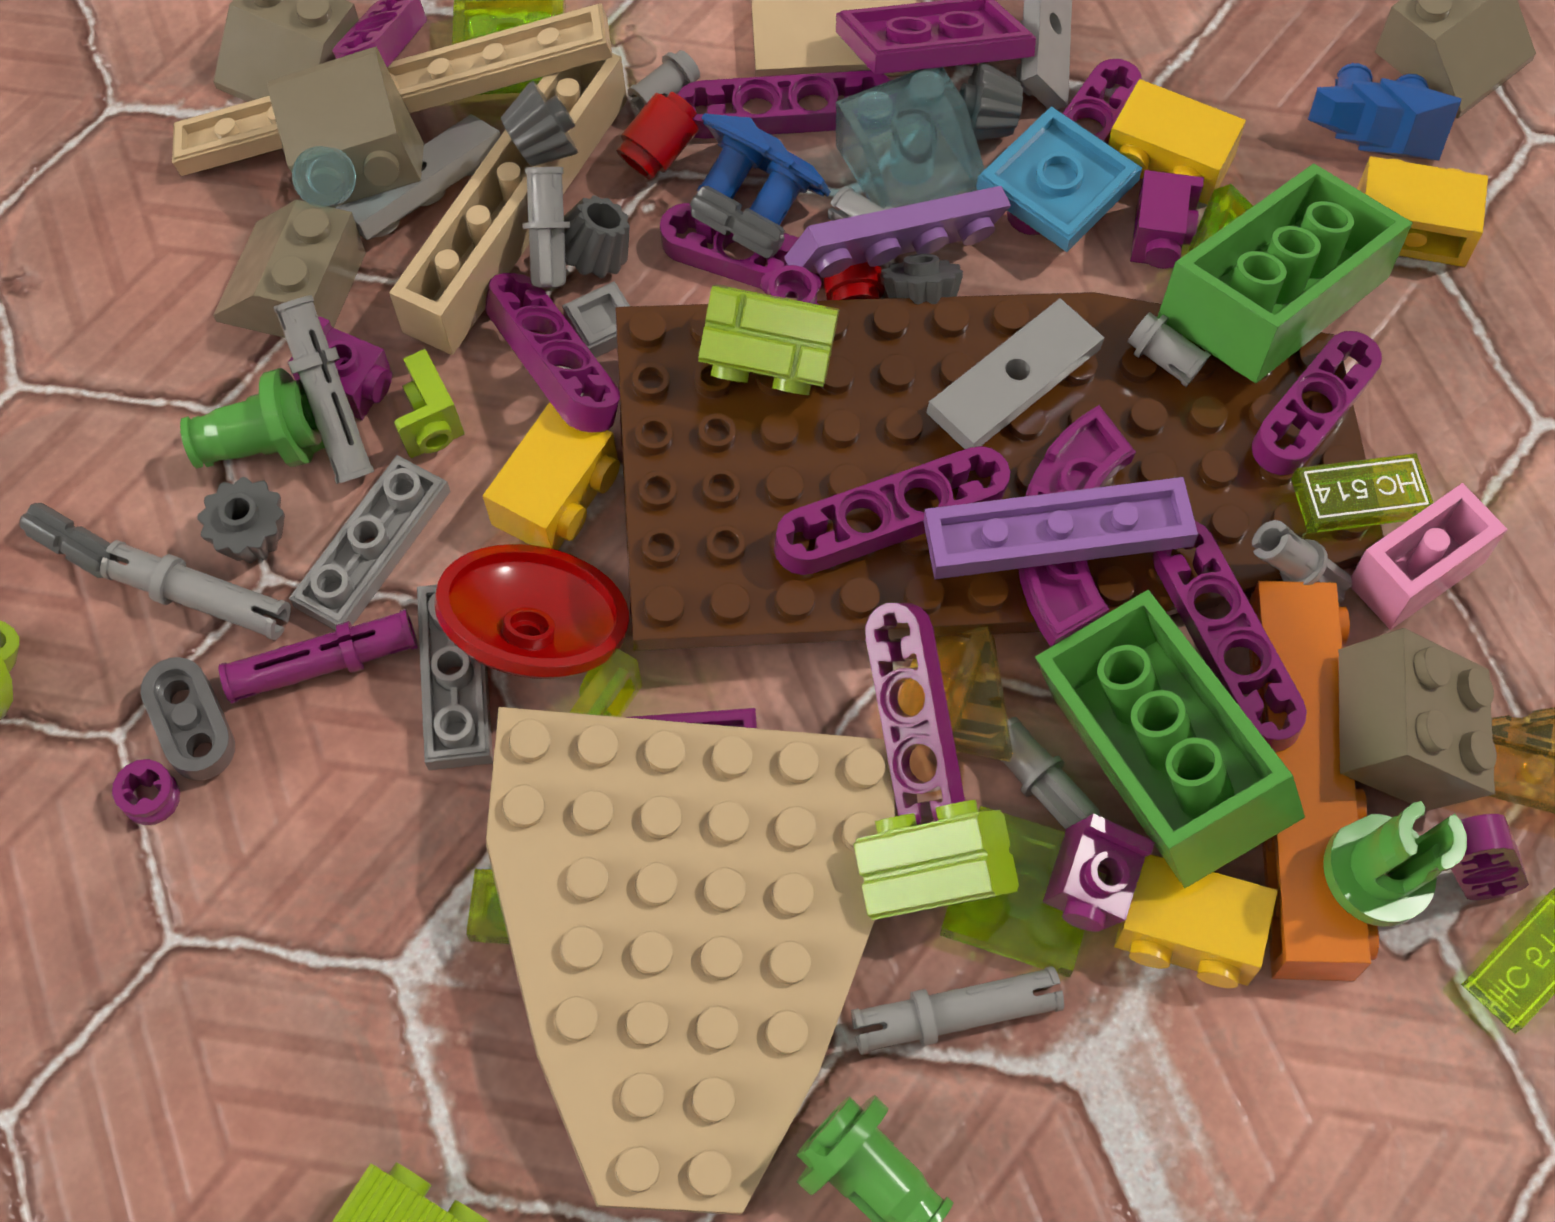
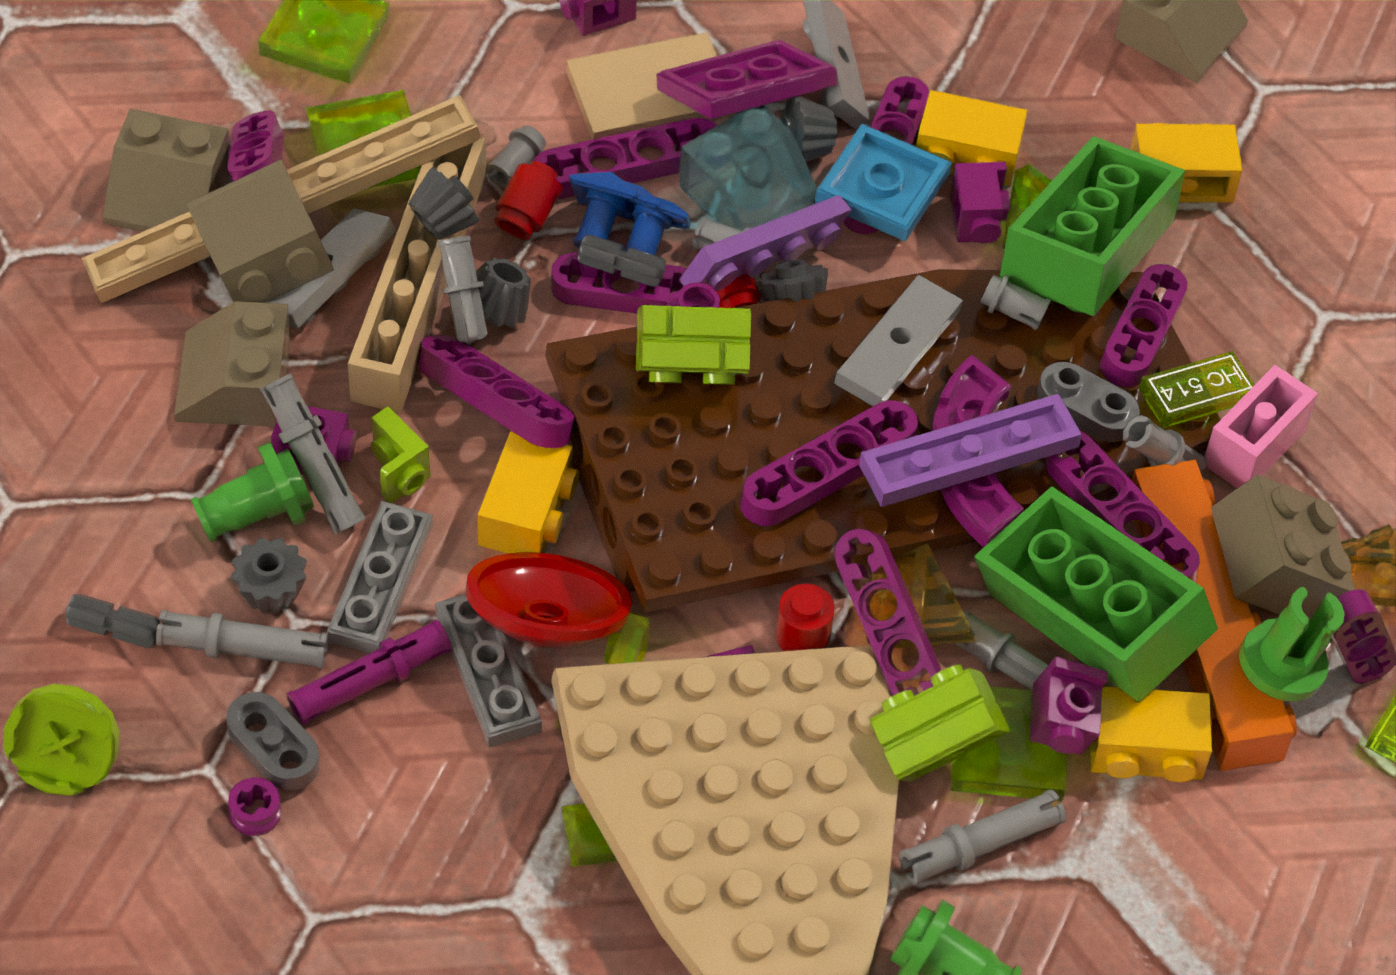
camera: 20 degrees left, 10 degrees down
clear light blue tile [292,146,356,207] -> none
light grey tile [562,281,630,358] -> none
blue connector [1308,63,1461,161] -> none
none -> red brick [776,584,835,651]
none -> flat silver plate [1036,362,1140,442]

